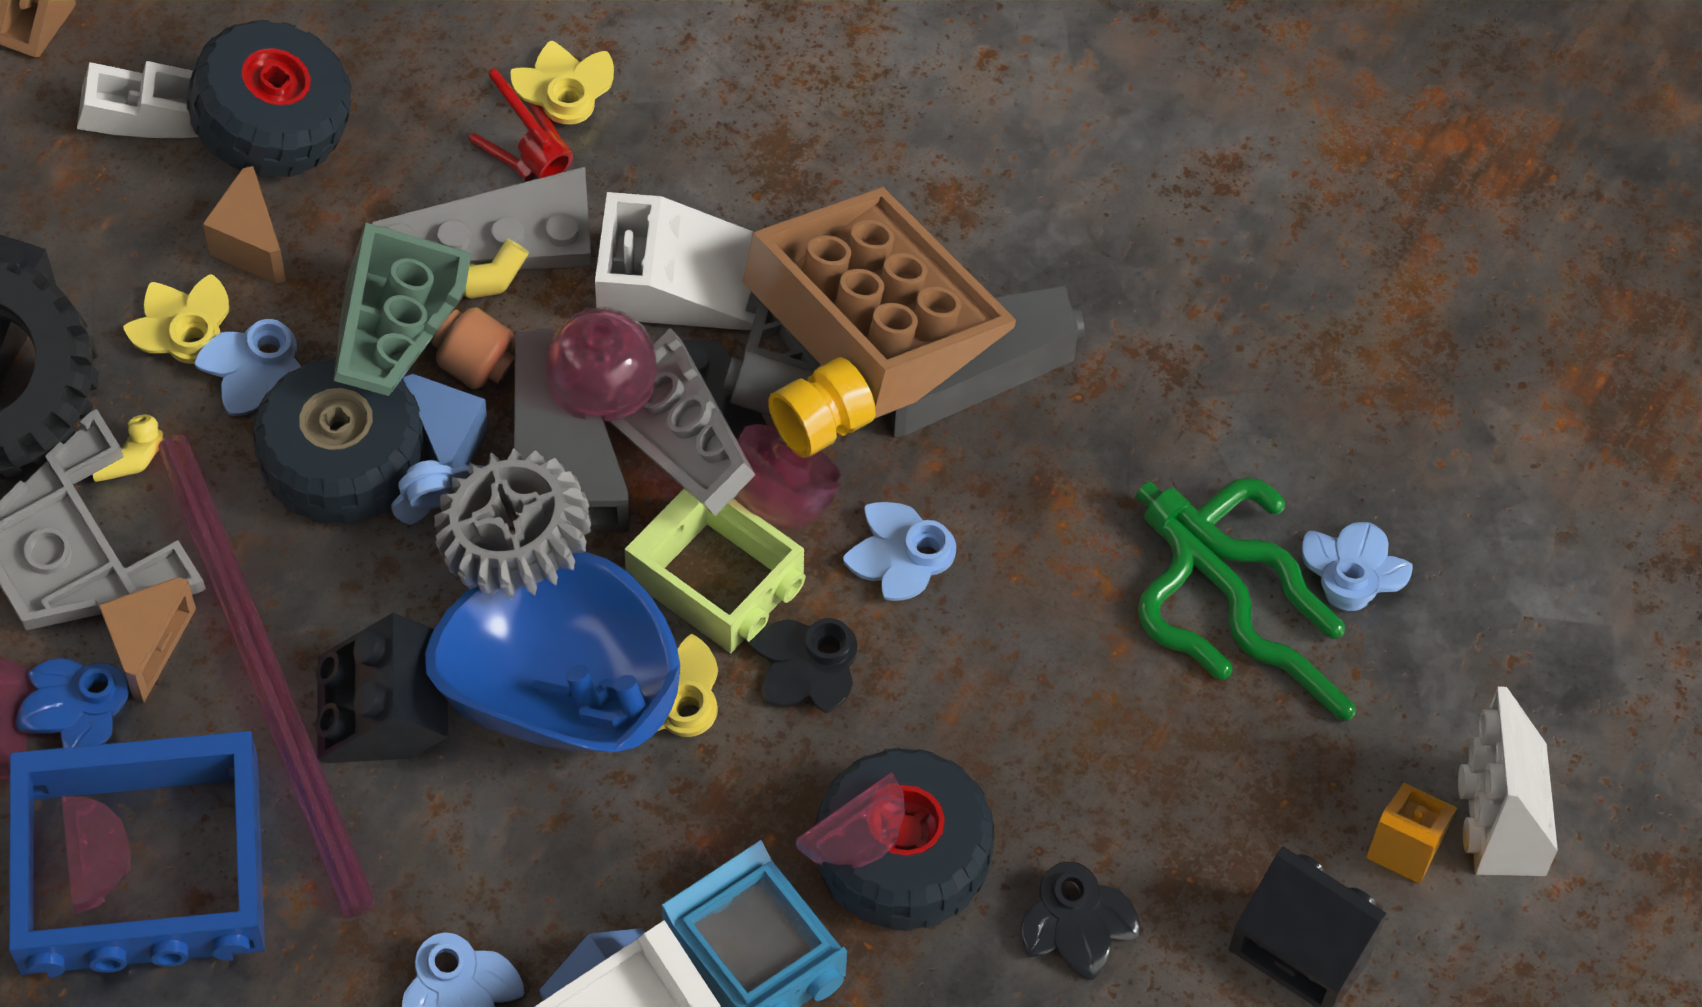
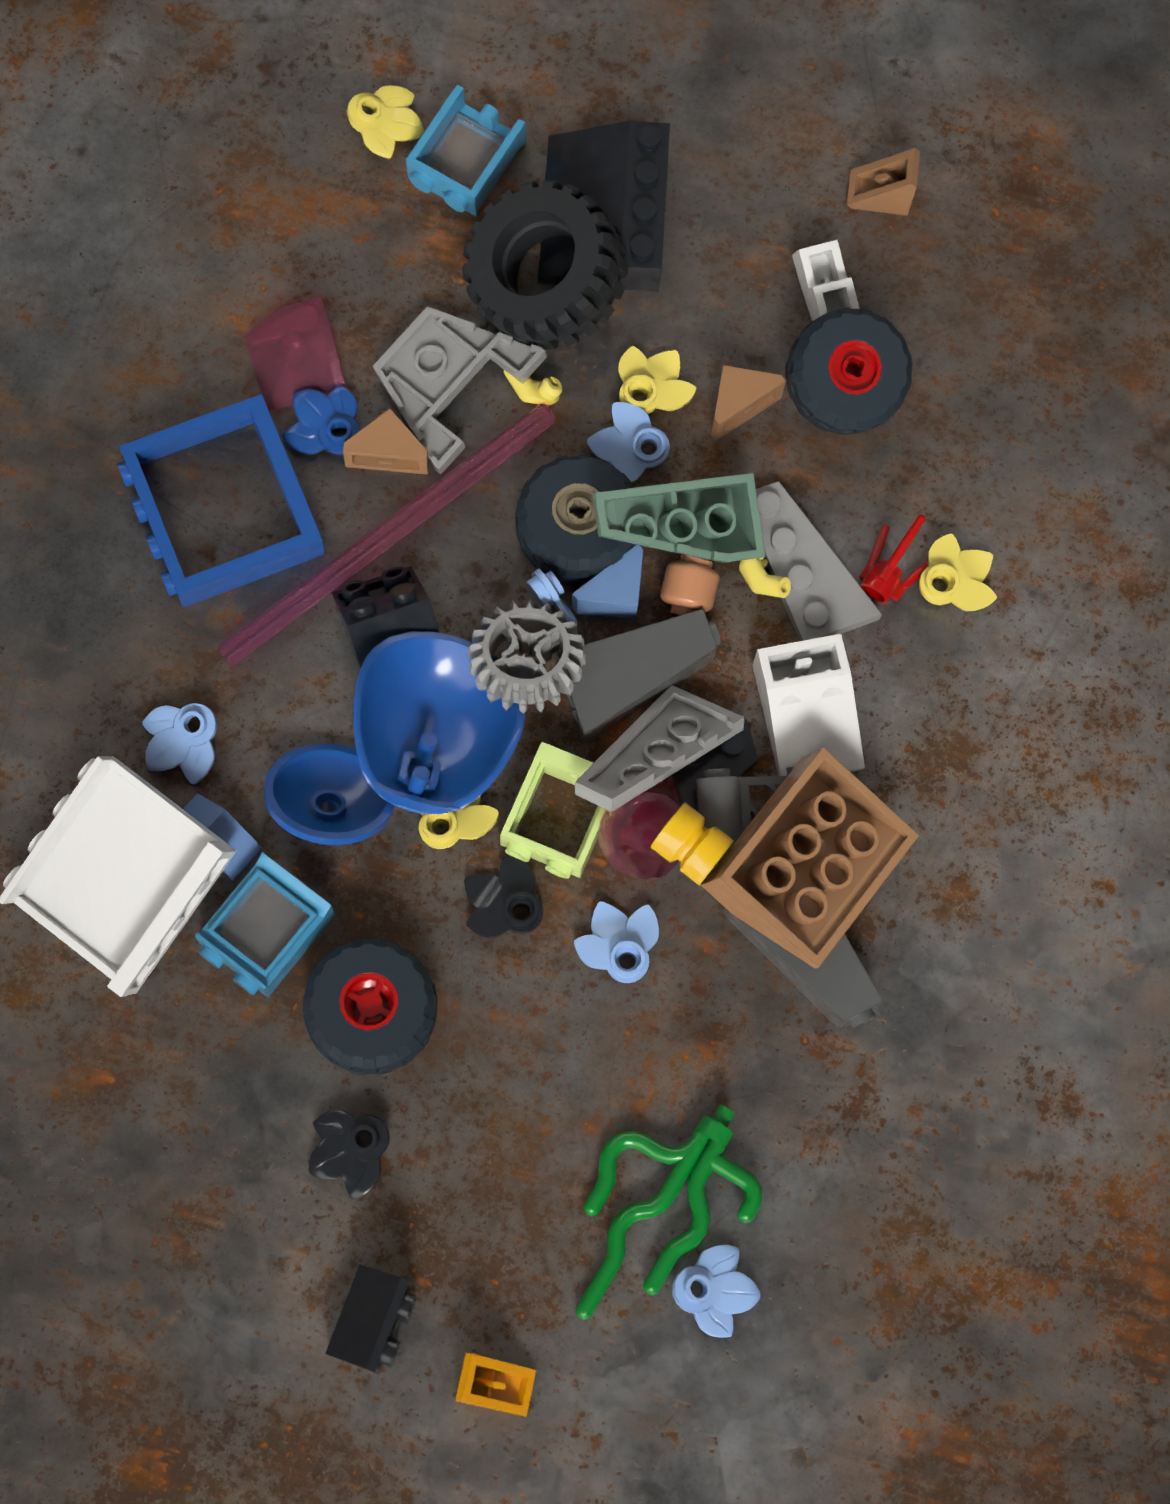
camera: 70 degrees right, 15 degrees up
clear pink tile [62,796,132,914] -> none
clear pink cylinder [545,307,657,421] -> none
clear pink tile [796,772,905,868] -> none
white slope [1458,687,1558,876] -> none
none -> blue dish [264,743,395,845]

